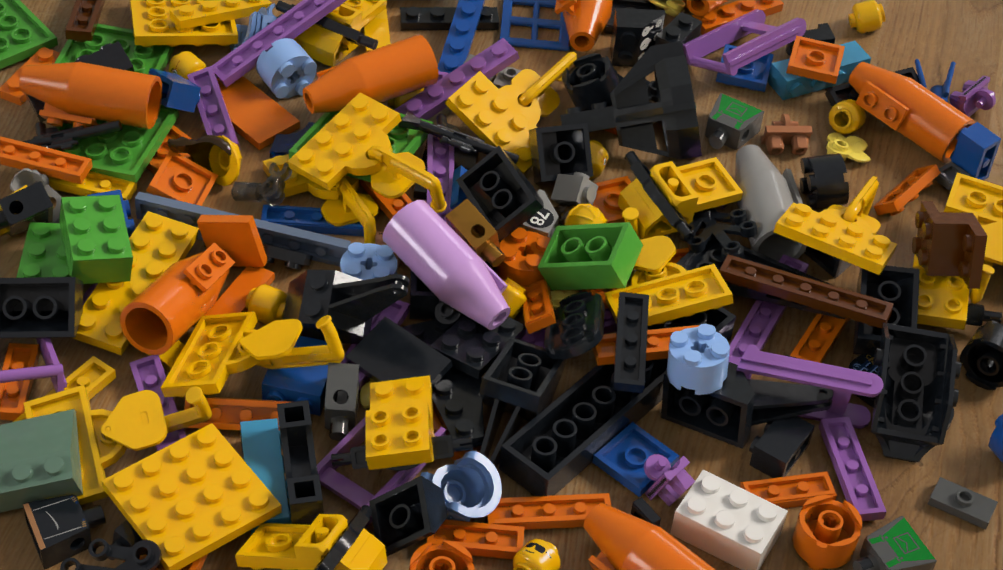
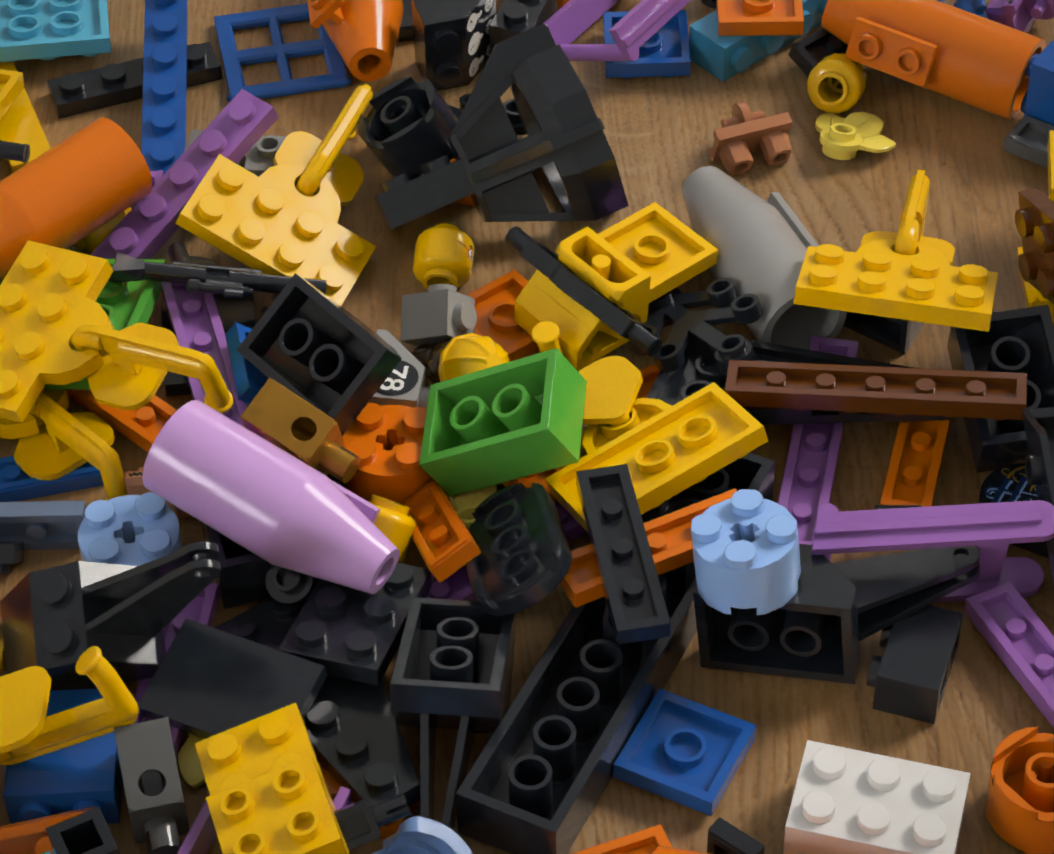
camera: 10 degrees left, 0 degrees up
black slope [529,123,593,183] -> none
medium lavender hips [644,454,695,507] -> none
dark grey torso [705,93,764,150] -> none
orange tile [739,471,837,508] -> none
black brick [800,153,849,210] -> none
orange plate [873,164,940,216] -> none

